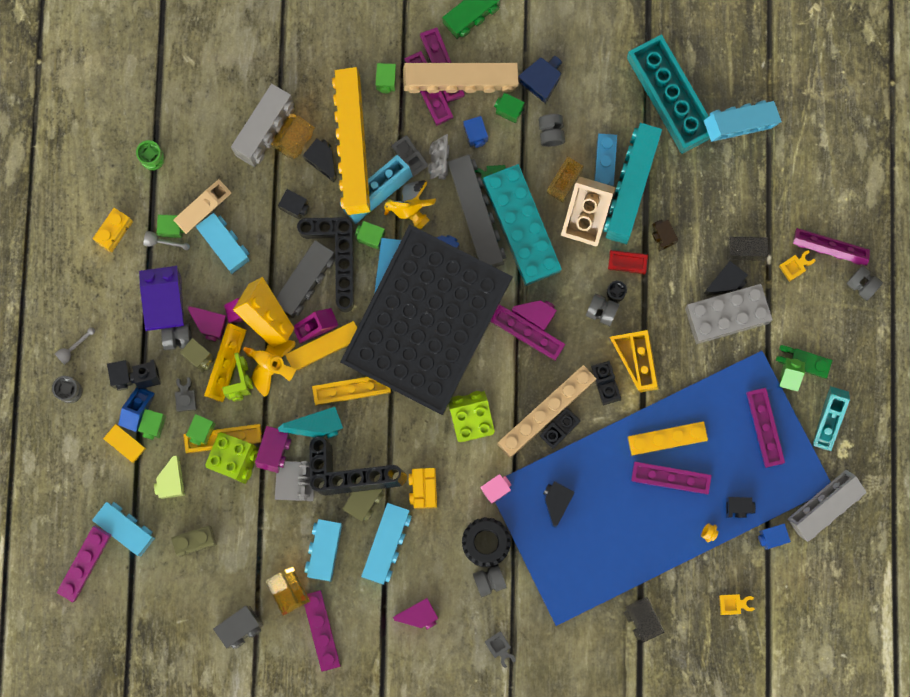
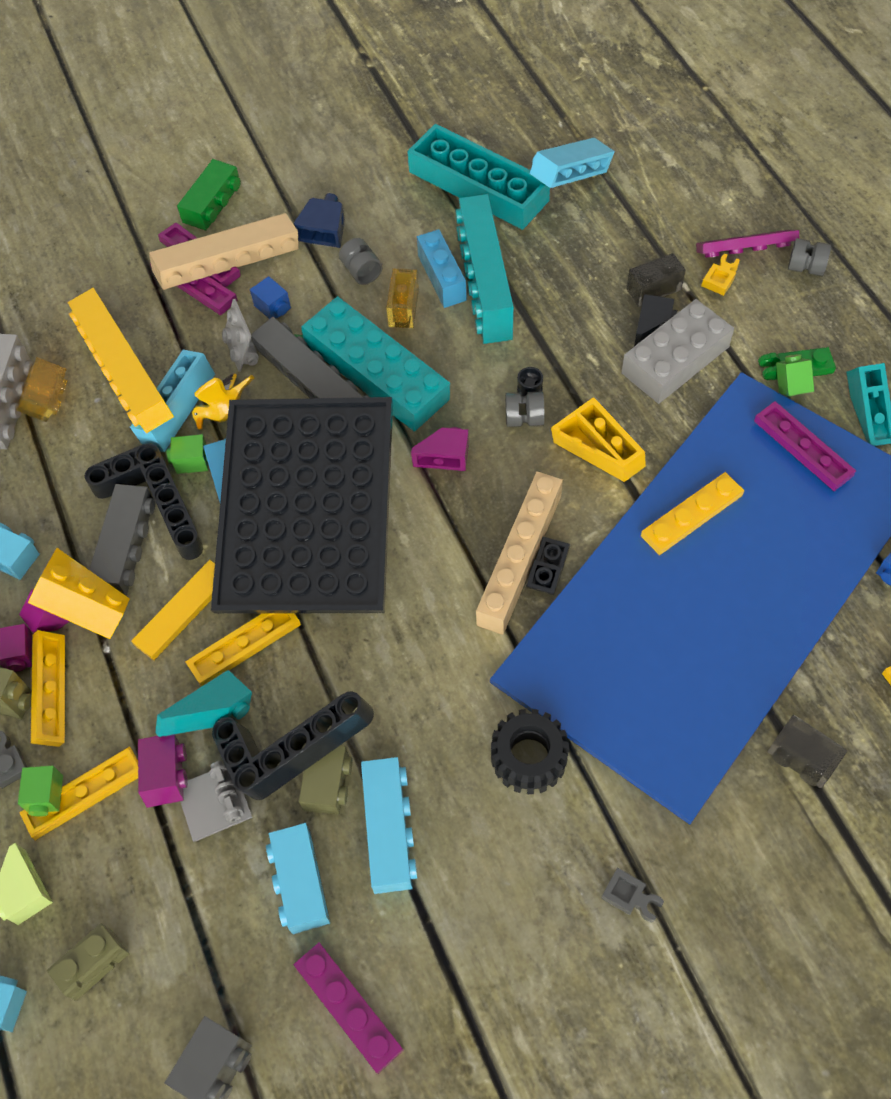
camera: 25 degrees left, 20 degrees down
lime bracket [205,432,259,484] -> none
lime bracket [222,352,253,402] -> none
yellow animal [243,340,296,397] -> none
clear yellow brick [266,567,310,616] -> none
black brick [278,189,309,220] -> none
magenta slope [294,308,338,344] -> none
black slope [303,138,336,182] -> none
bright green brick [375,63,397,93] -> none
dark grey slope [391,135,429,176] -> none
magenta slope [393,598,439,630] -> none
yellow brick [409,468,437,509] -> none
lime bracket [449,391,495,442] -> none
dark grey wheel [473,564,507,598] -> none
bright pink brick [480,474,512,504] -> none
magenta plate [491,305,565,361] -> none
green brick [494,93,525,123] -> none
black slope [543,481,575,528] -> none
tan brick [561,176,616,246] -> none
black slope [591,361,621,406] -> none
red tile [608,250,648,274] -> none
magenta plate [631,462,712,495] -> none
dark brown brick [652,220,678,252] -> none
yellow plate [701,523,719,542] -> none
black brick [726,497,756,518] -> none

